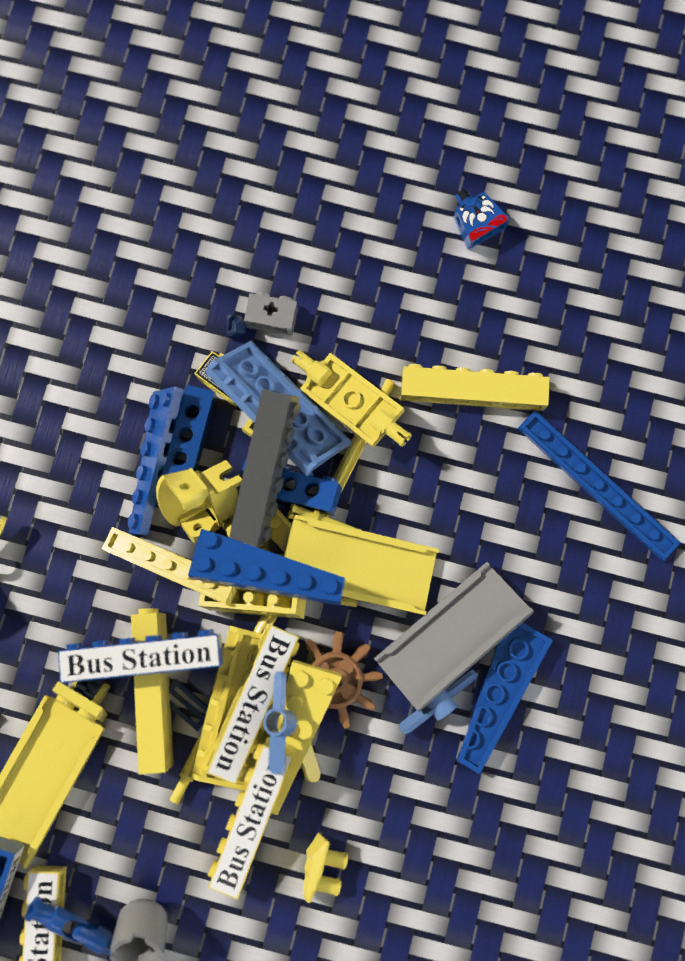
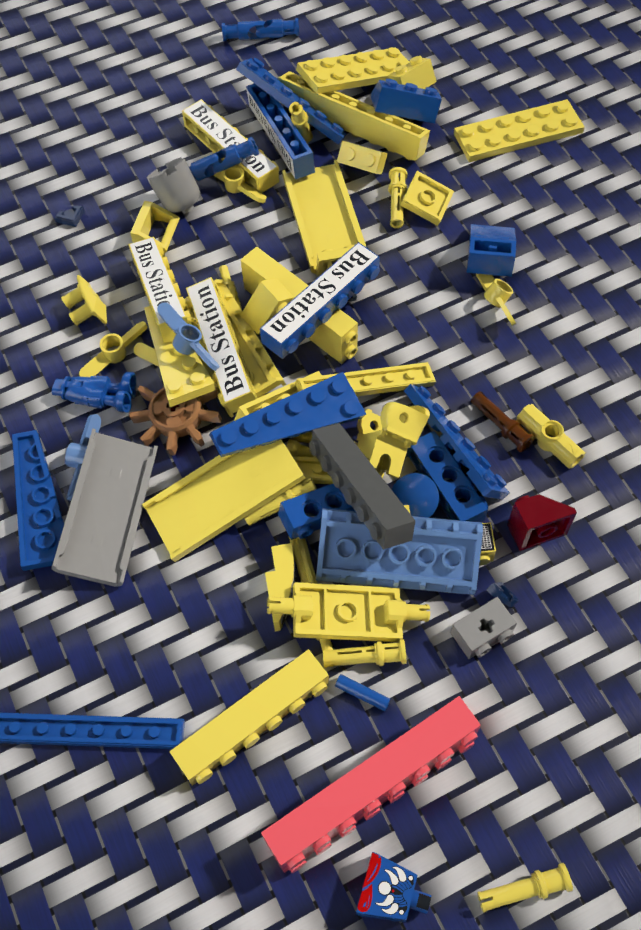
camera: 140 degrees right, 20 degrees down
none -> blue piece [52,372,137,413]
none -> light yellow piece [79,321,148,377]
none -> light yellow tile [130,201,180,253]
none -> light yellow piece [213,166,266,203]
none -> light yellow brick [241,277,294,335]
none -> coral brick [261,696,481,873]
none -> light yellow slope [265,543,295,632]
none -> light yellow pin [323,639,407,668]
none -> blue piece [335,674,391,712]
none -> blue dish [391,473,441,518]
none -> reddish brown pin [471,391,535,453]
none -> light yellow pin [477,863,573,913]
none -> dark red slope [507,494,577,551]
none -> light yellow piece [516,404,586,469]

